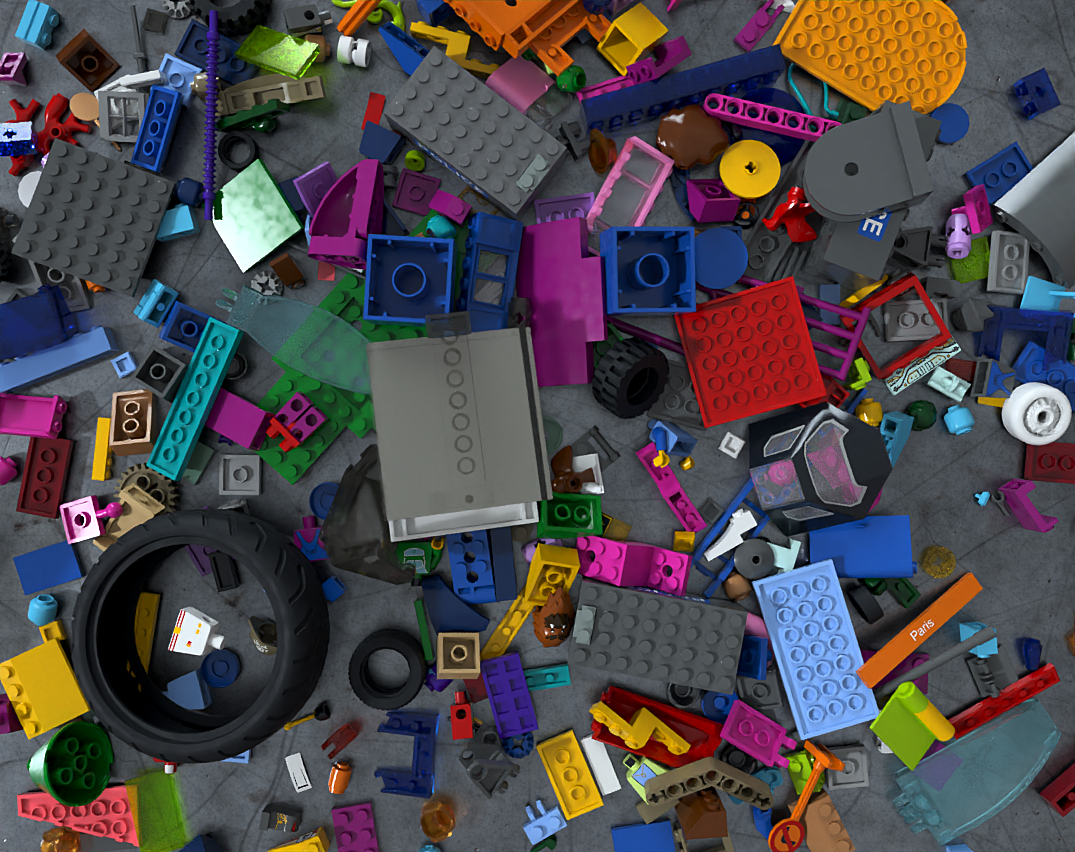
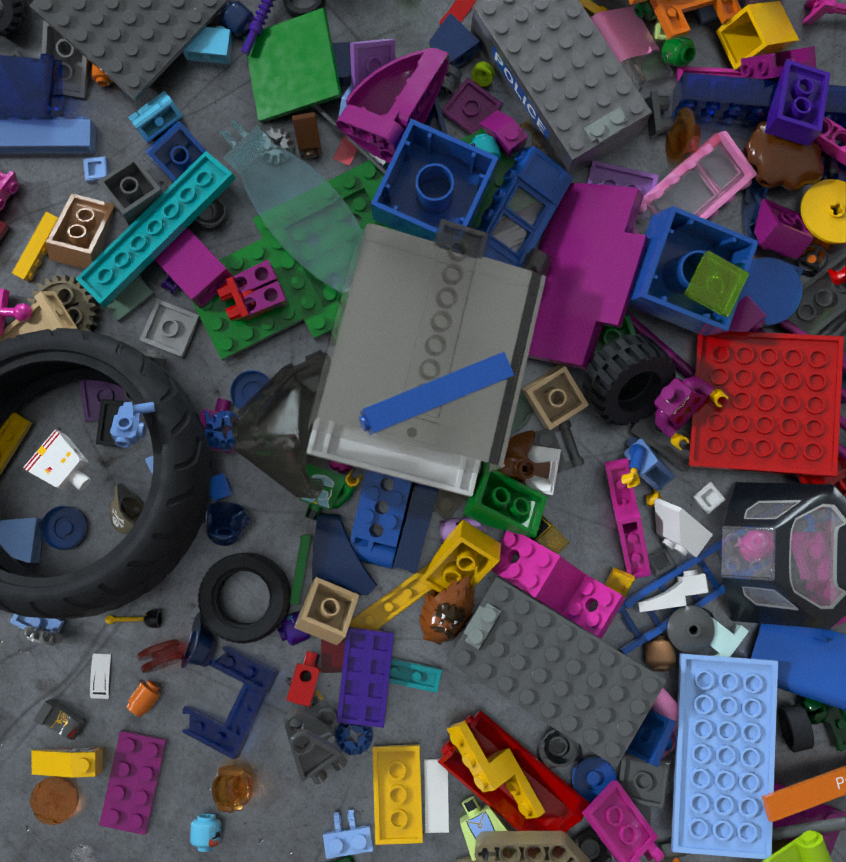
camera: 20 degrees right, 5 degrees down
none -> light grey gear [23,625,63,645]
none -> medium blue piece [110,402,156,448]
none -> dark blue piece [181,612,216,668]
none -> dark blue helmet [203,502,251,546]
none -> blue gear [206,411,244,448]
none -> blue brick [359,352,514,436]
none -> tan brick [521,365,589,430]
none -> magenta torso [654,376,728,450]
none -> white slope [654,498,713,558]
none -> clear neon green tile [684,251,750,317]
none -> magenta slope [728,295,768,332]
none -> dark purple slope [765,59,831,146]

